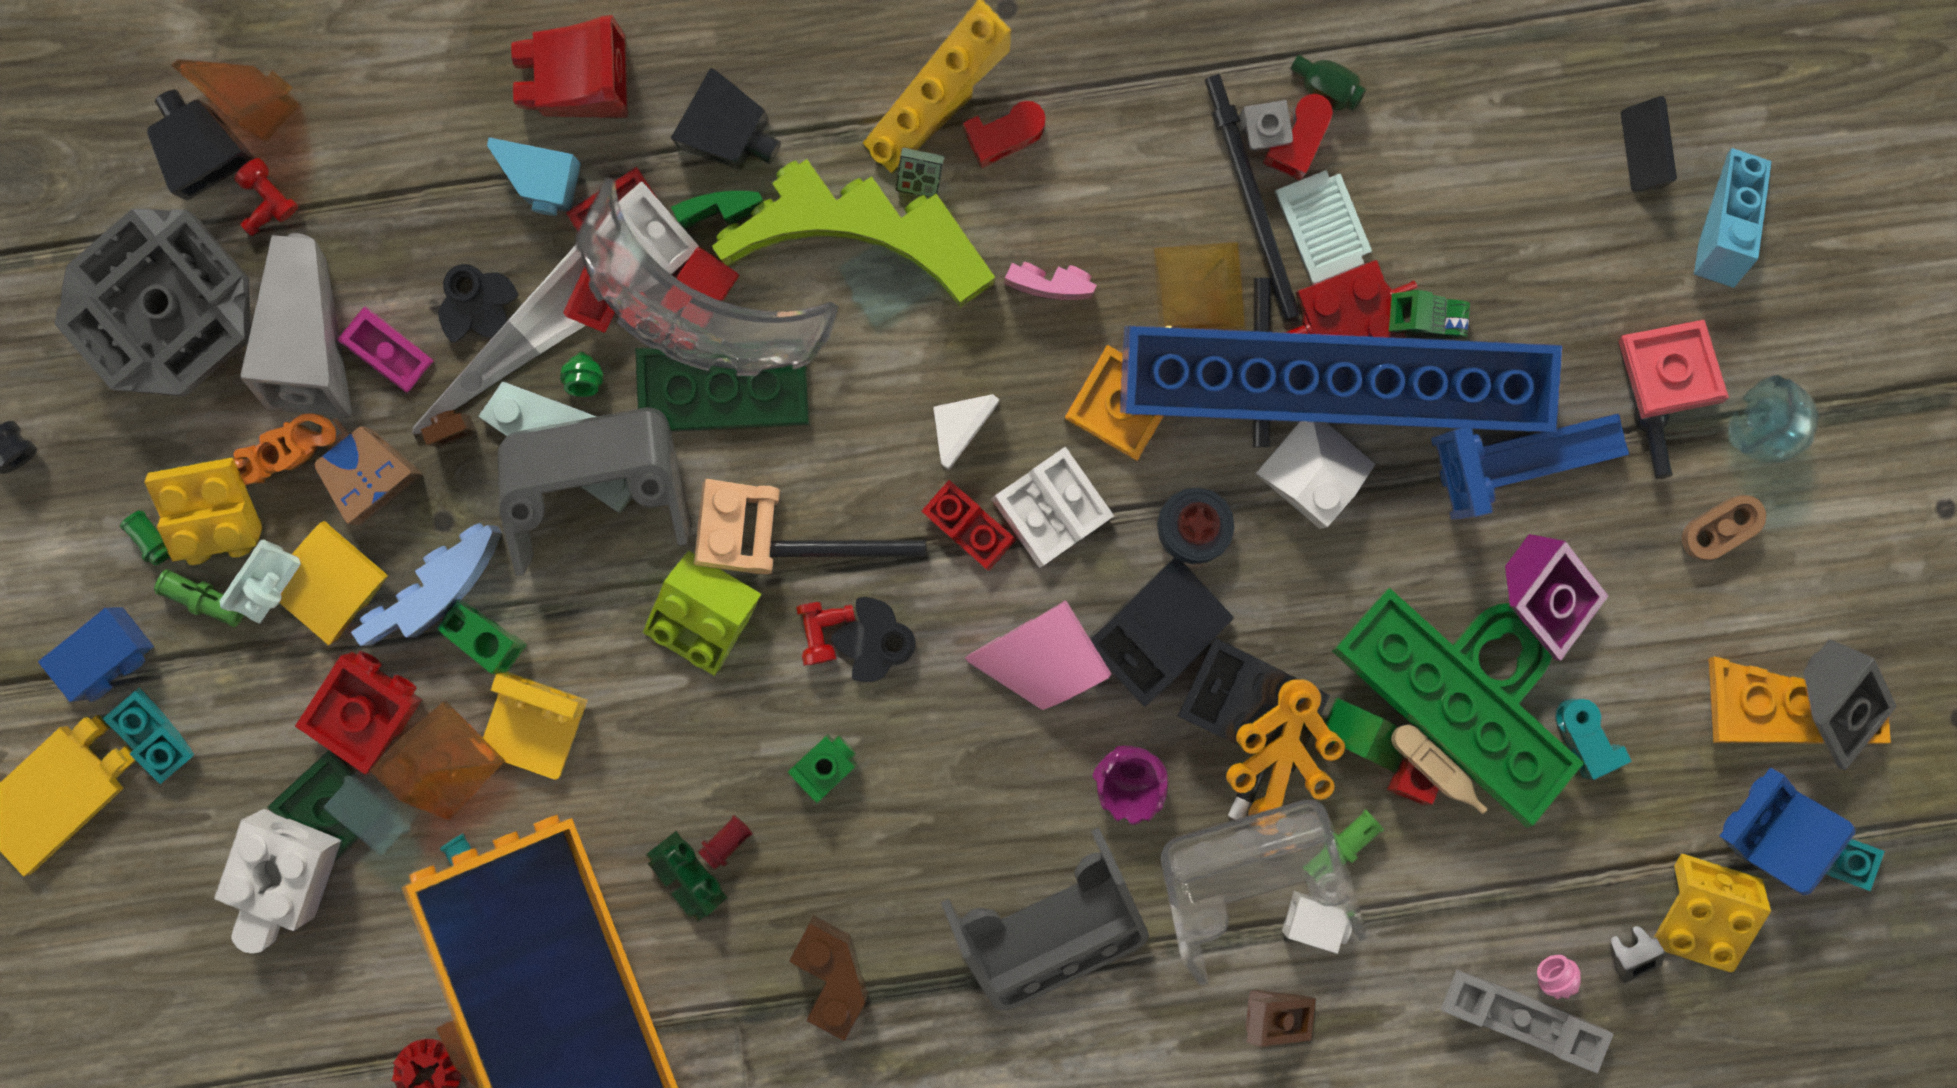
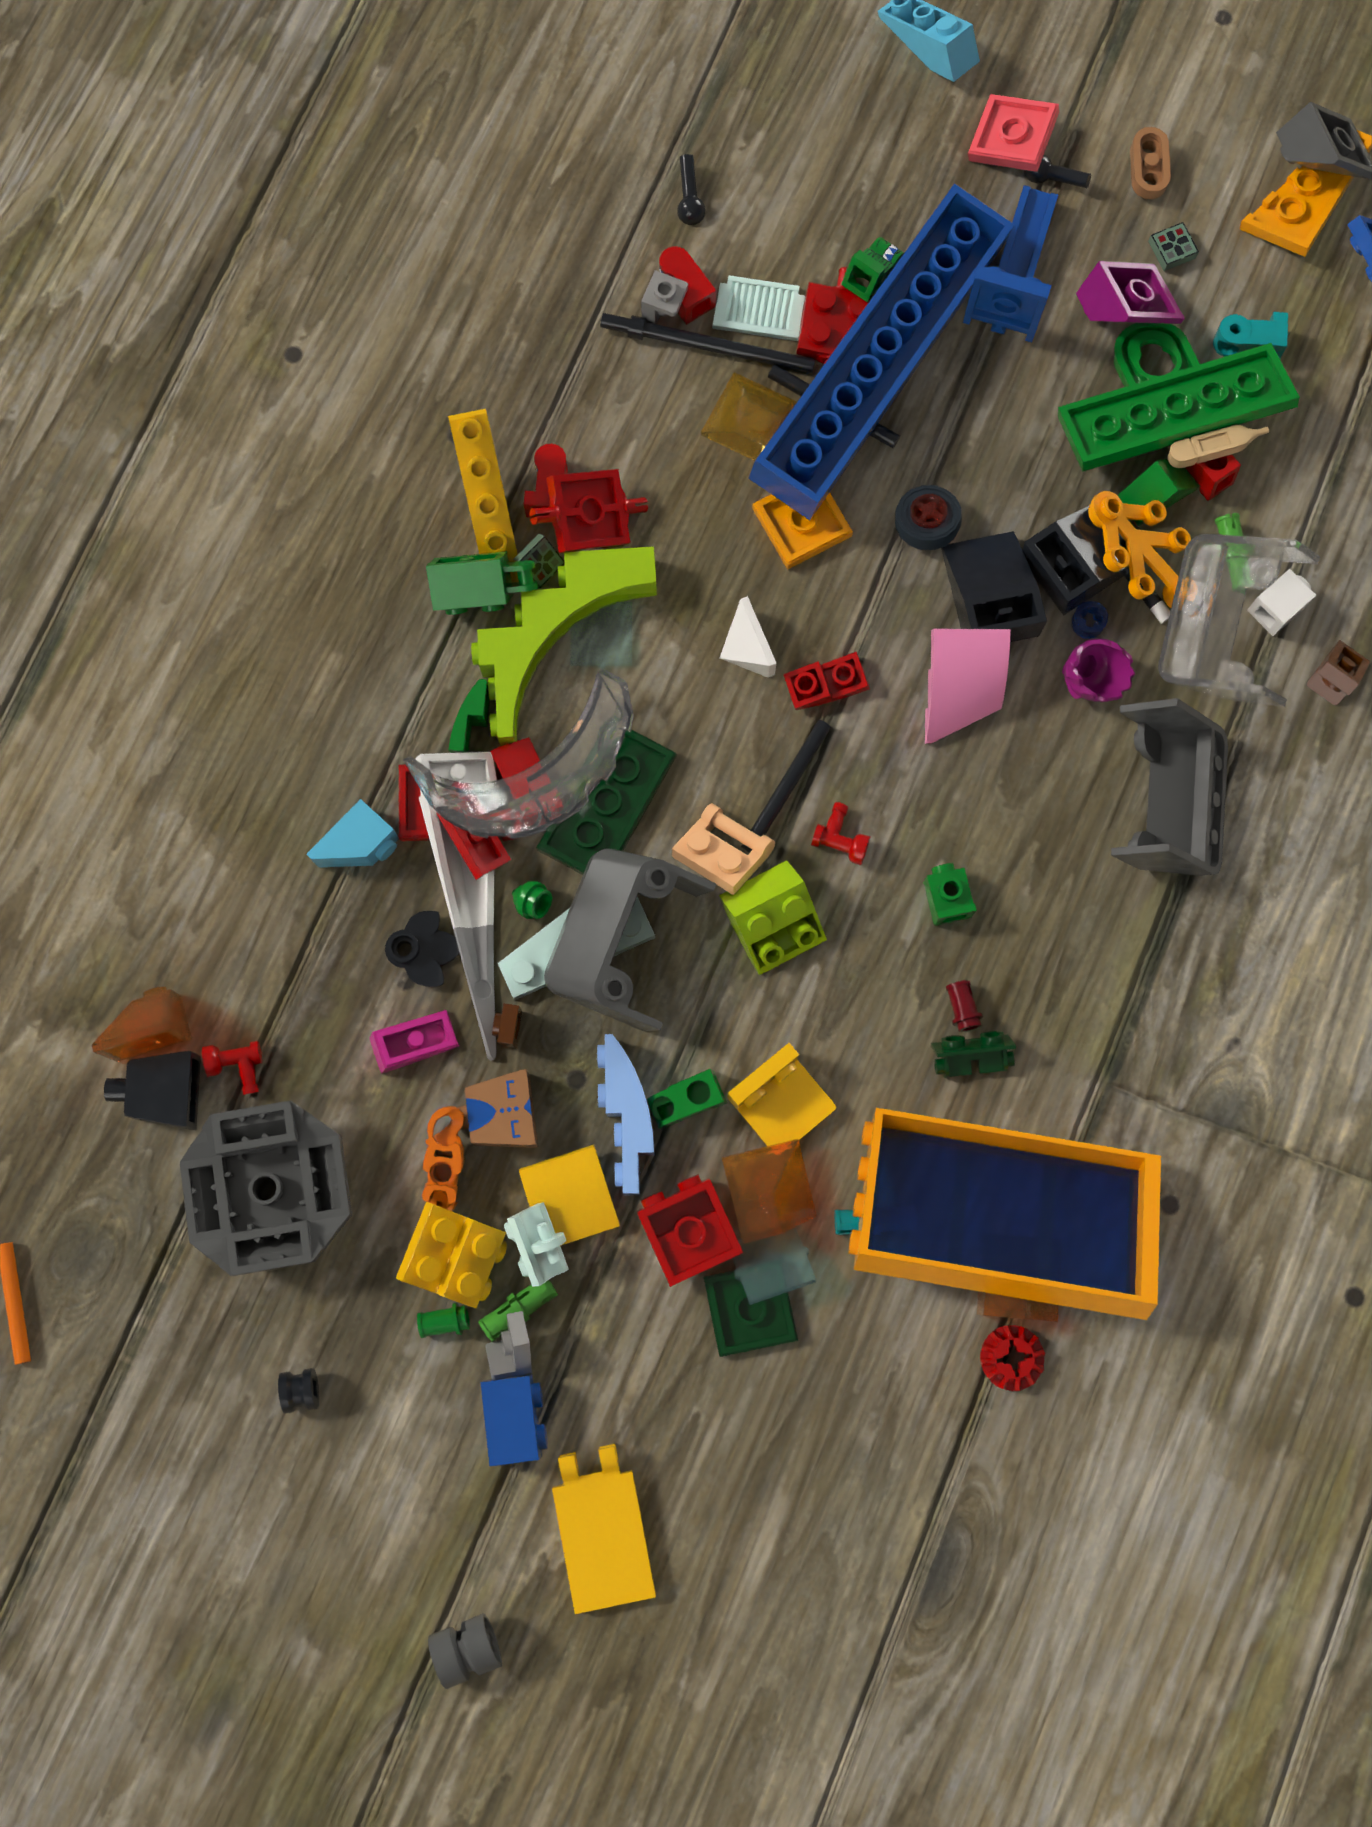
camera: 55 degrees left, 10 degrees down
teal slope [103,687,194,784] -> none
white brick [214,809,342,954] -> none
light grey slope [240,233,352,418] -> none
red hips [511,15,628,118] -> none
black torso [671,67,781,170] -> none
reddish brown brick [789,915,868,1041] -> none
black plate [831,597,916,682] -> none
white slope [991,447,1114,568] -> none
bright pink slope [1004,262,1097,300] -> none
white slope [1255,421,1375,529] -> none
dark green plant [1290,55,1367,111] -> none
black slope [1621,96,1677,192] -> none
clear light blue cylinder [1728,375,1819,463] -> none
none -> green brick [426,551,538,615]
none -> light grey bracket [485,1311,532,1380]
none -> red plate [529,469,648,553]
none -> black bar [677,154,706,225]
none -> clear blue bush [1071,601,1108,639]
none -> sand green tile [1148,222,1199,271]

